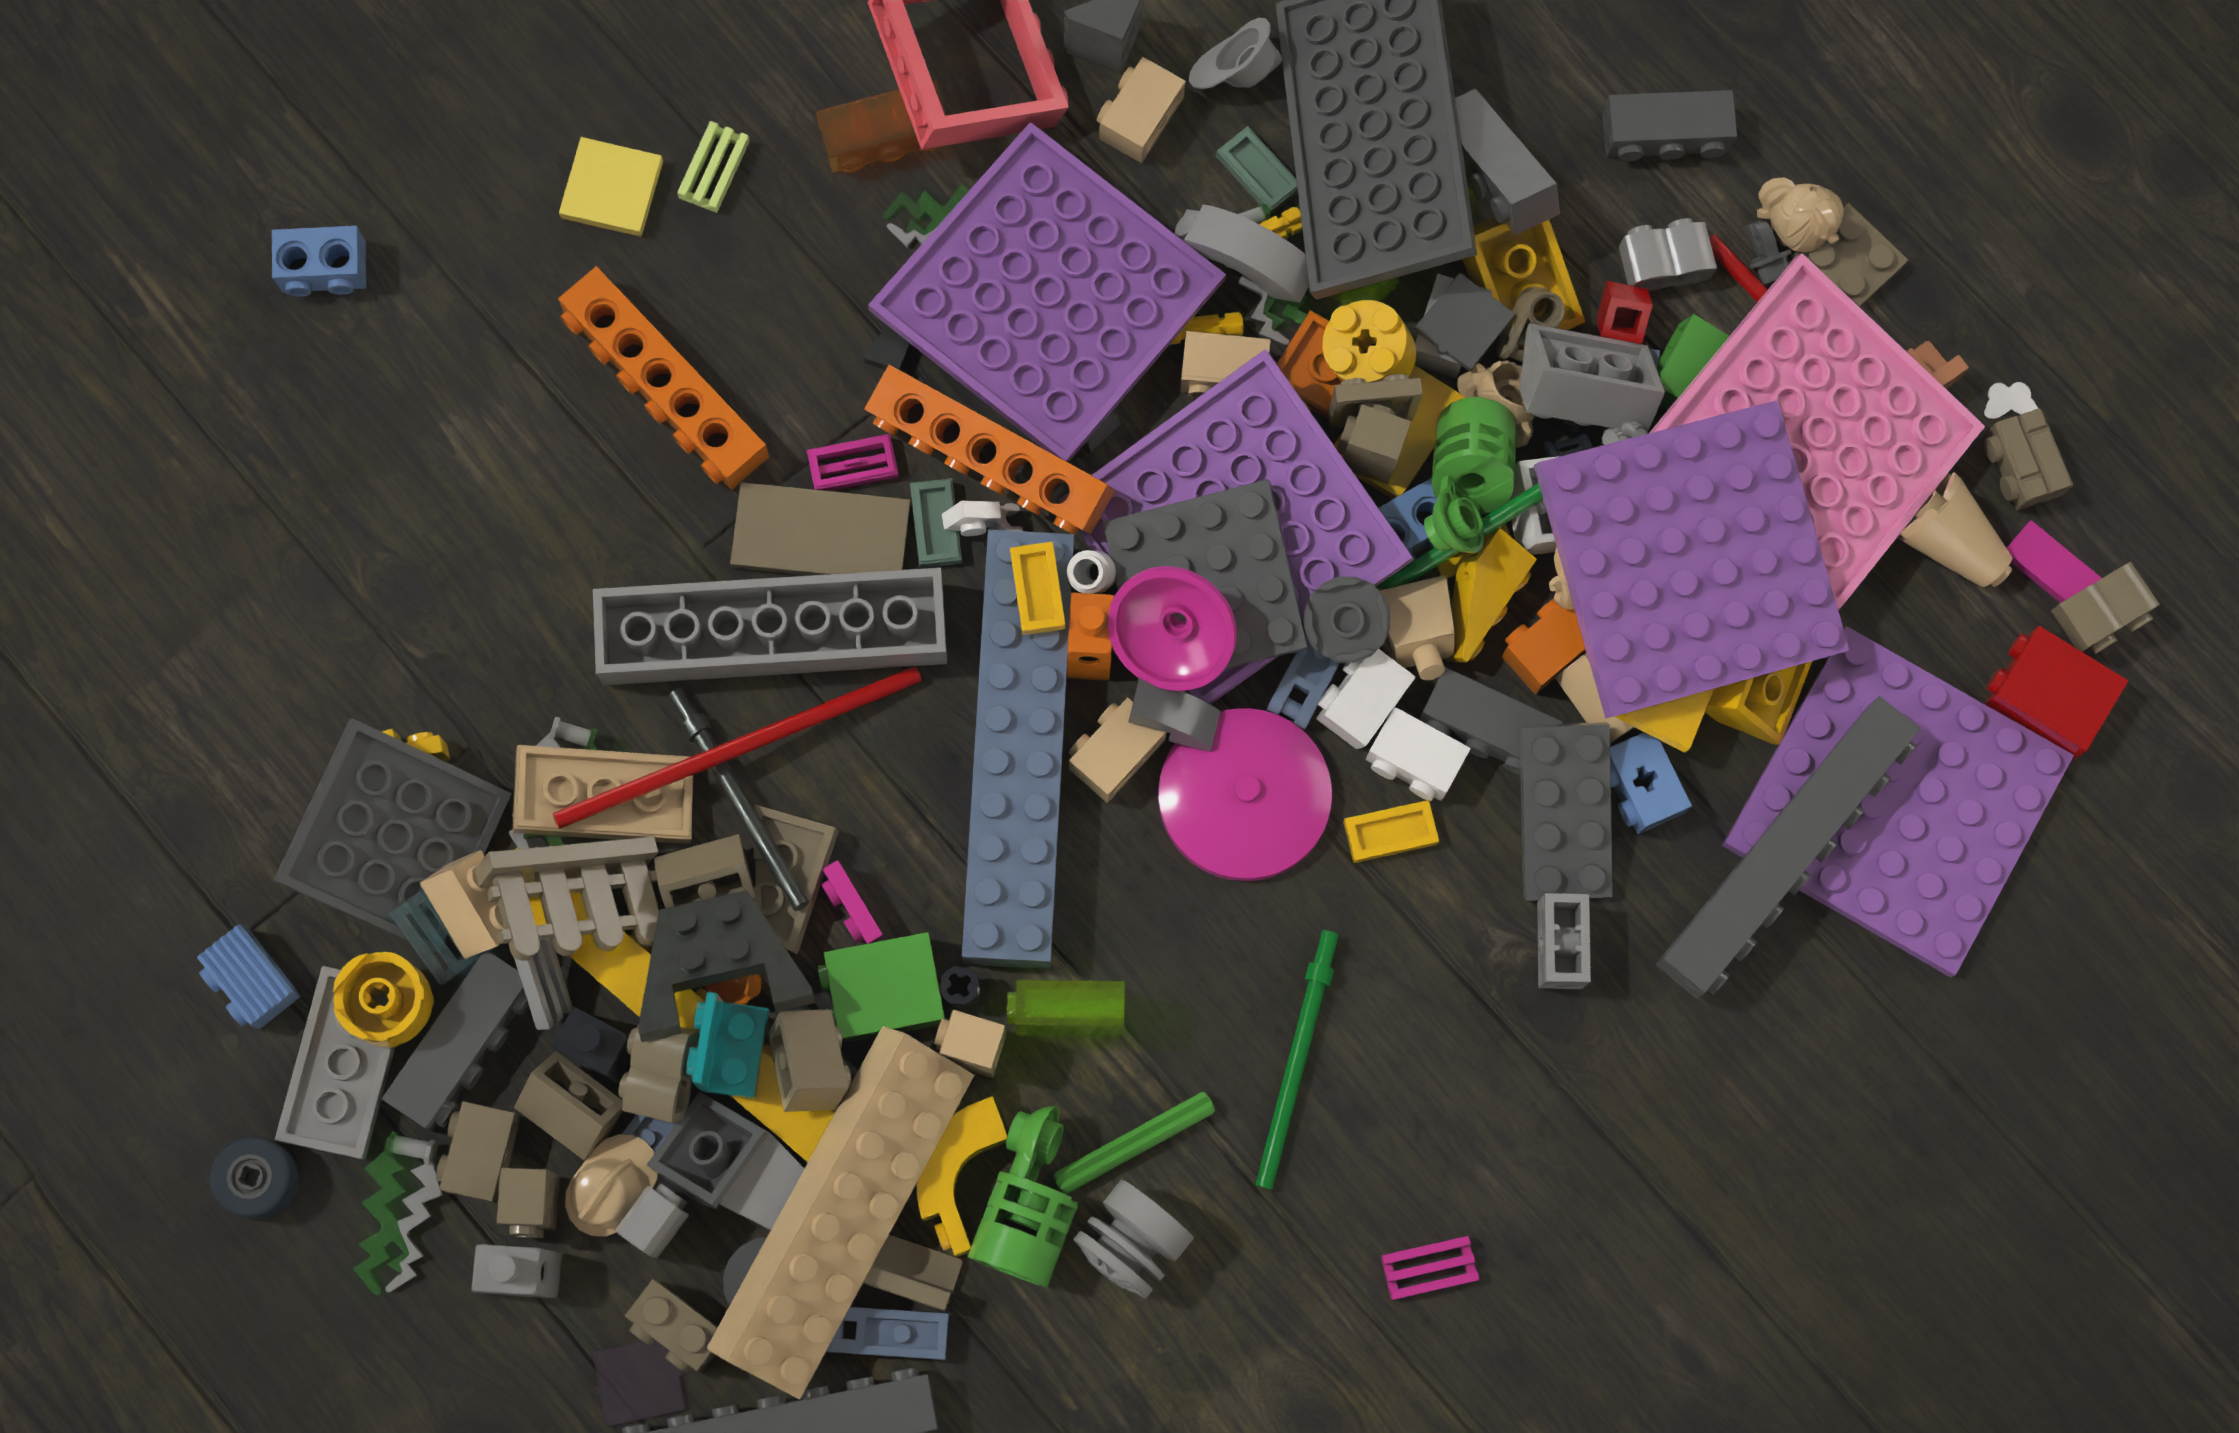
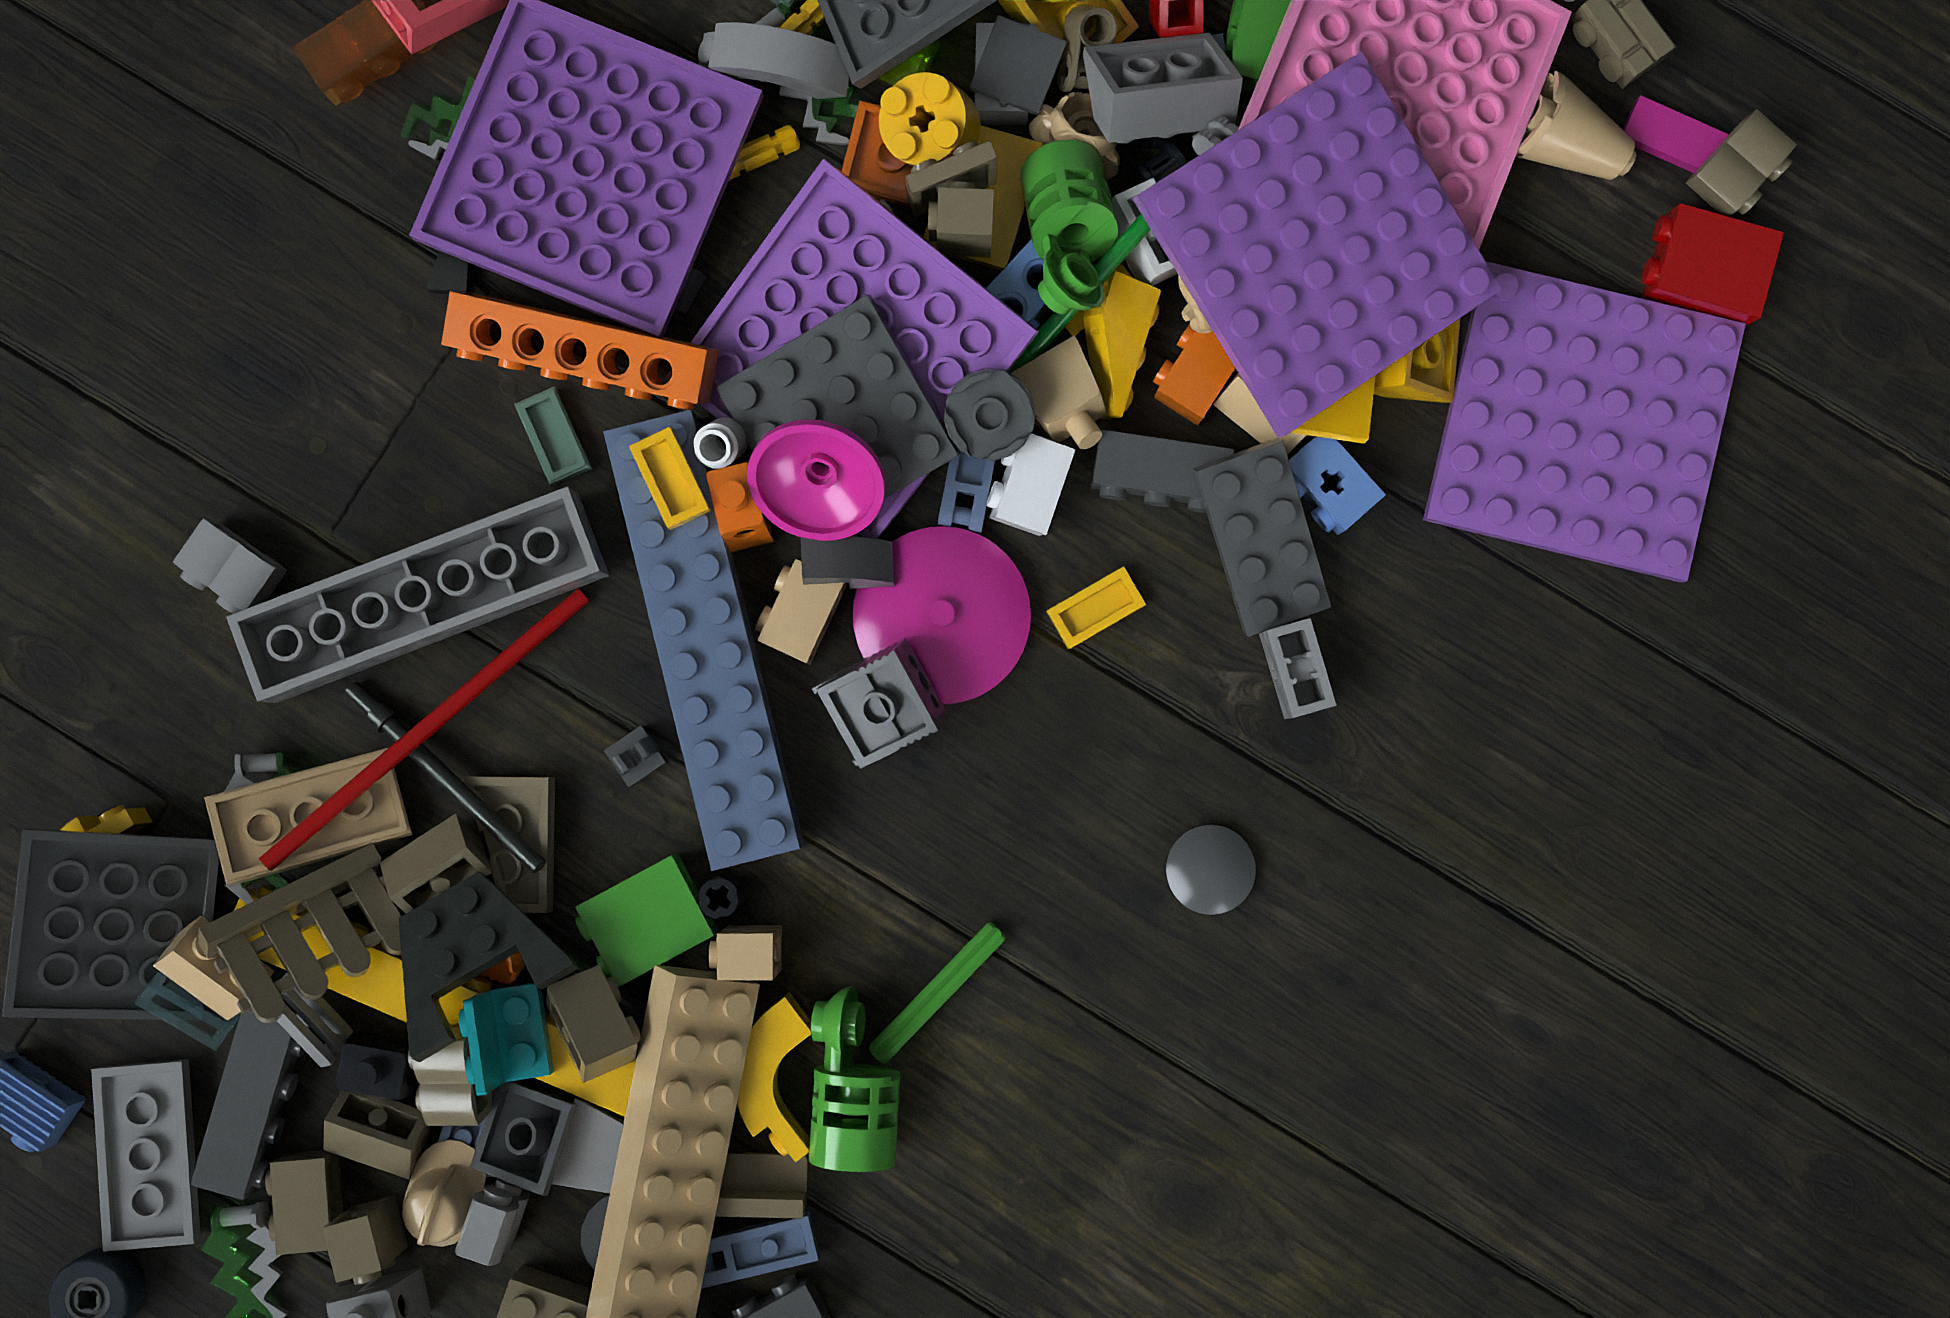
camera: 10 degrees left, 10 degrees up
yellow brick [333,952,434,1048] -> none
orange brick [558,266,769,490] -> none
light yellow tile [559,137,663,237] -> none
yellowish green tile [677,121,750,213] -> none
dark tan tile [730,482,911,576] -> none
dark pink tile [807,434,899,491] -> none
dark pink plate [821,860,885,944] -> none
white plate [942,501,1023,536] -> none
clear neon green brick [1007,980,1125,1037] -> none
light grey wheel [1073,1179,1194,1299] -> none
tan hinge [1180,331,1270,399] -> none
green bar [1255,930,1339,1190] -> none
white brick [1365,707,1471,801] -> none
dark pink tile [1381,1236,1479,1300] -> none
dark grey brick [1655,696,1920,999] -> none
none -> light grey brick [173,518,287,614]
none -> dark grey tile [604,725,668,788]
none -> dark grey piece [812,637,949,769]
none -> dark grey dish [1166,825,1256,915]

